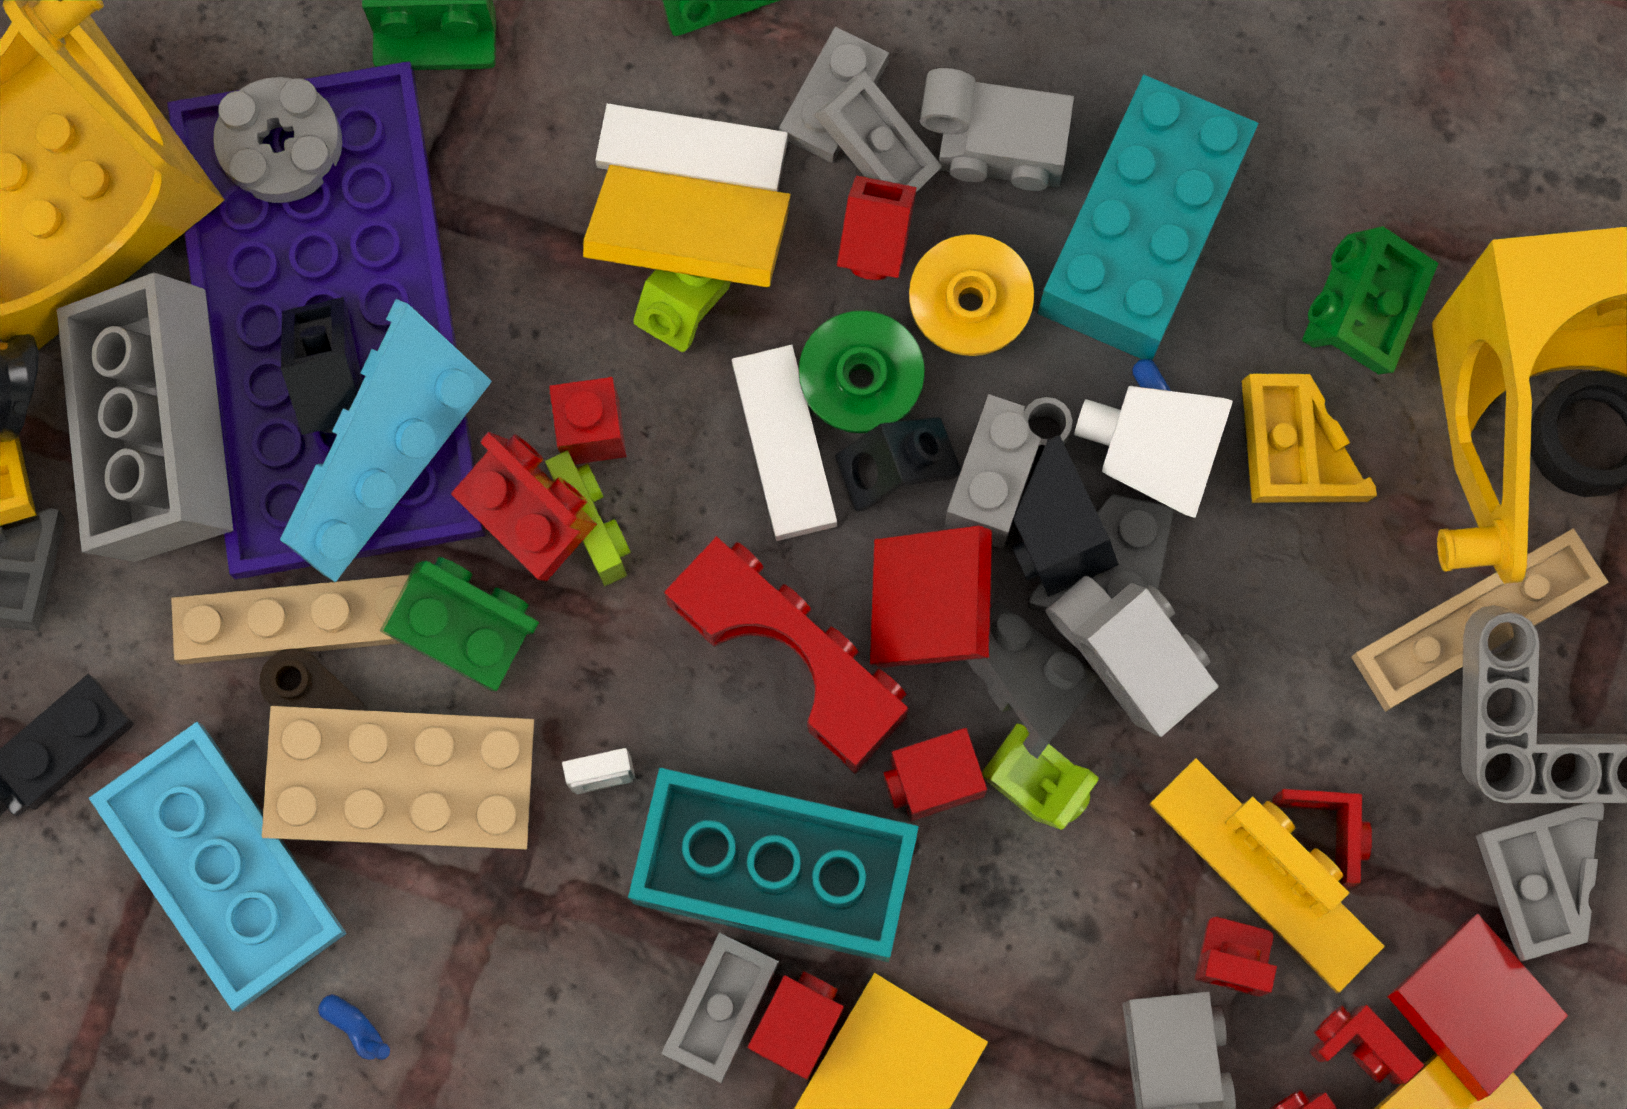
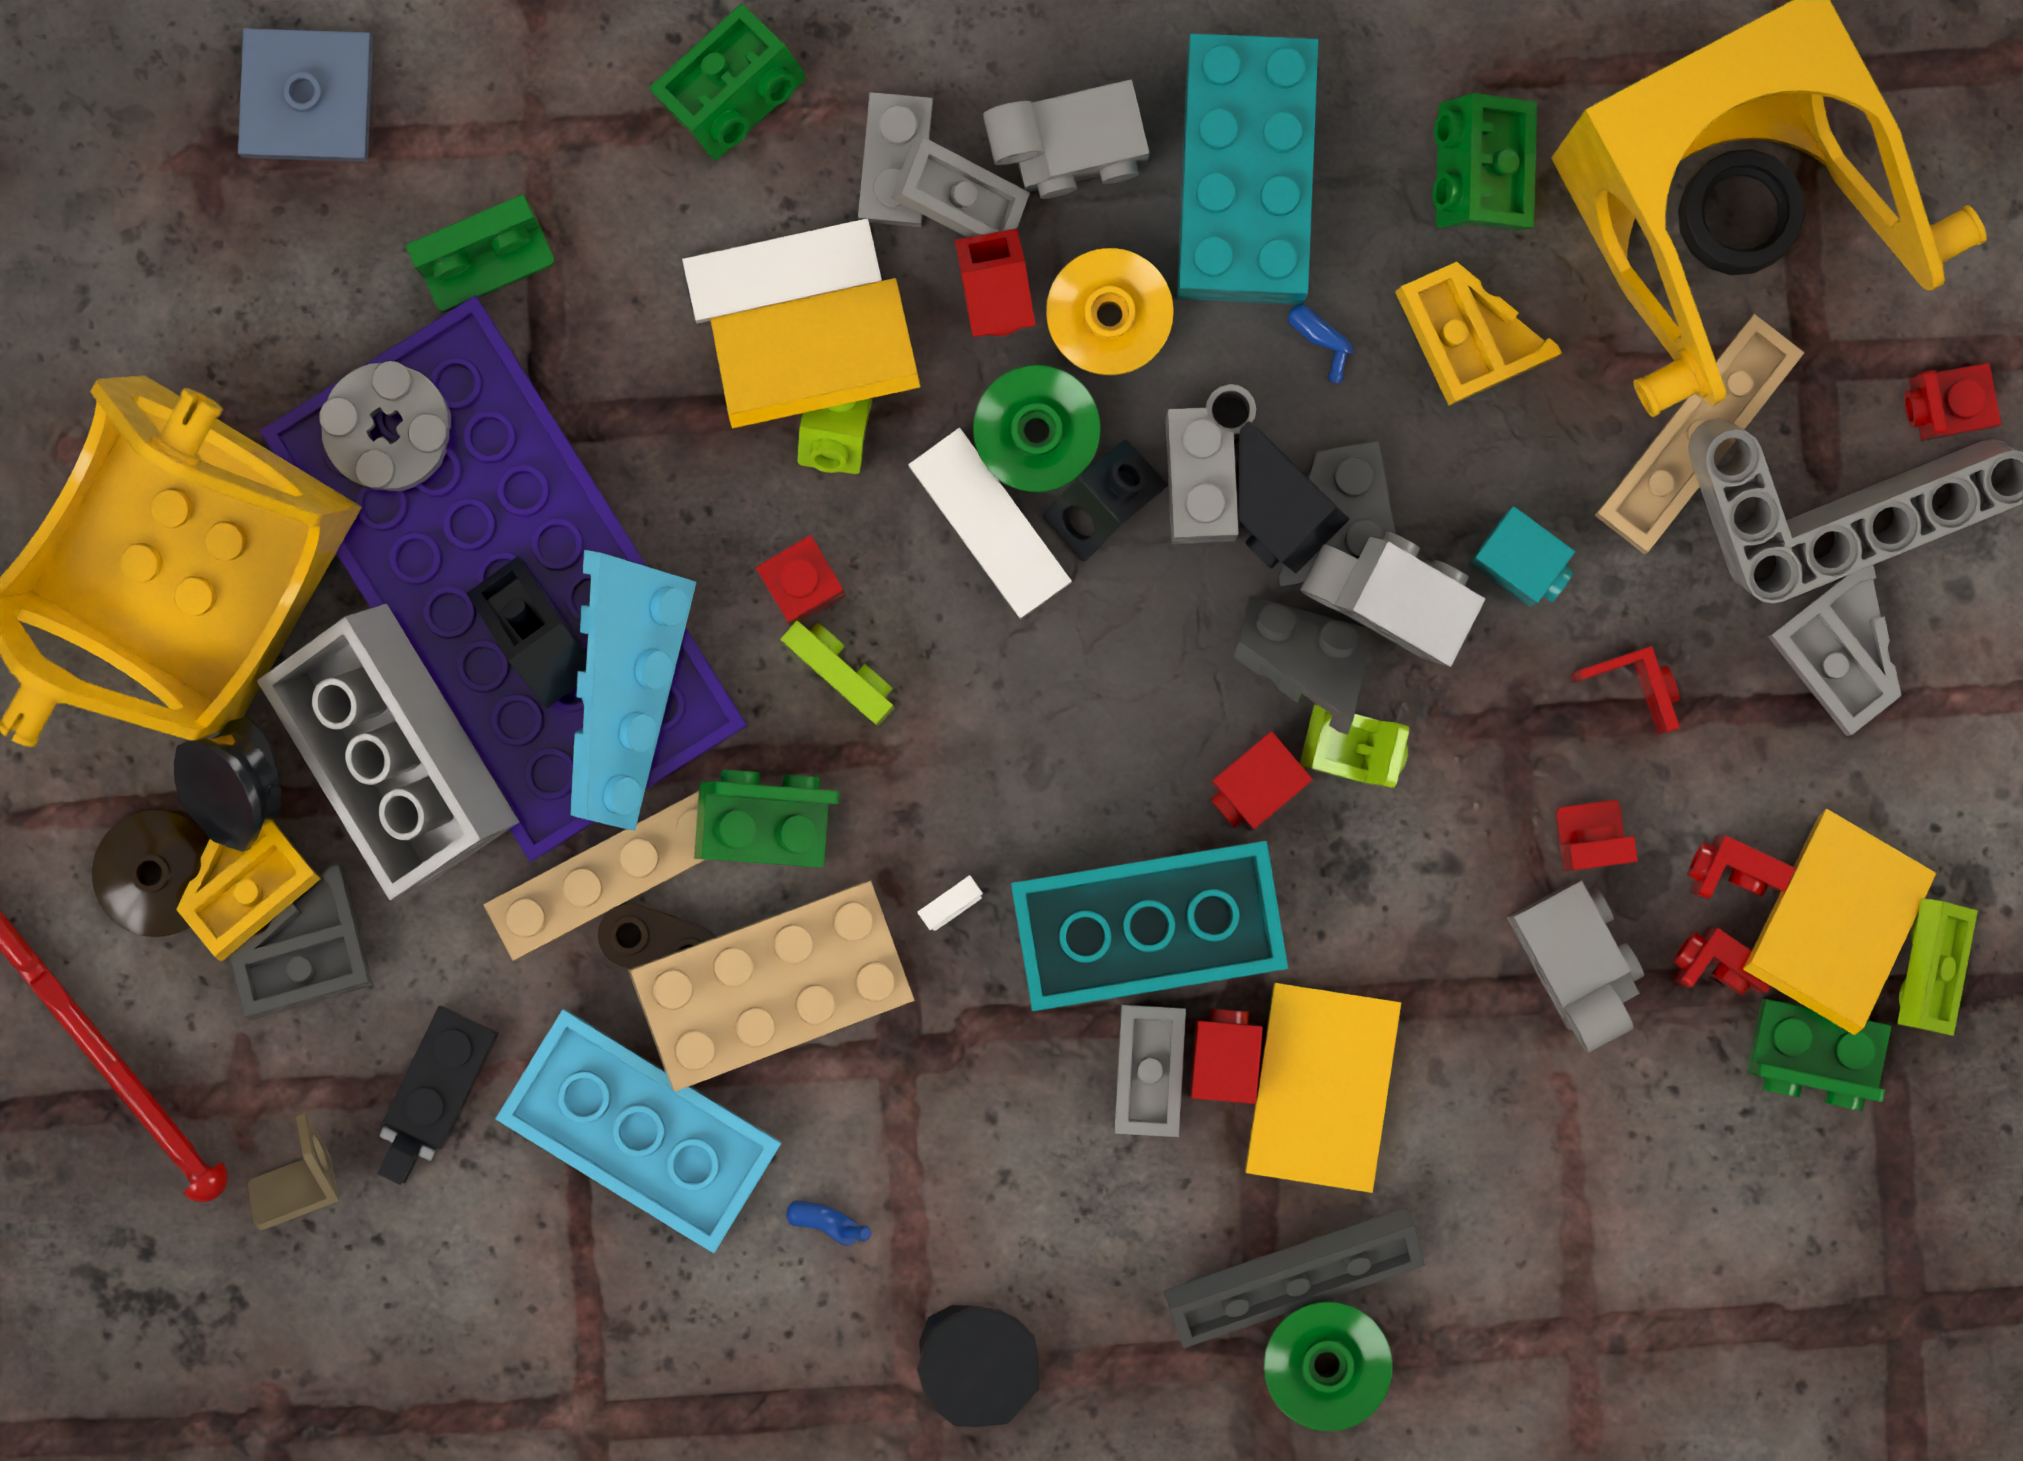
camera: 25 degrees left, 10 degrees up
red bracket [451,432,597,582] -> none
red arch [664,536,908,774] -> none
red tile [870,525,992,668] -> none
white torso [1074,386,1233,518] -> none
yellow bracket [1149,758,1385,993] -> none
tile [1387,914,1568,1101] -> none
none -> teal brick [1469,506,1576,608]

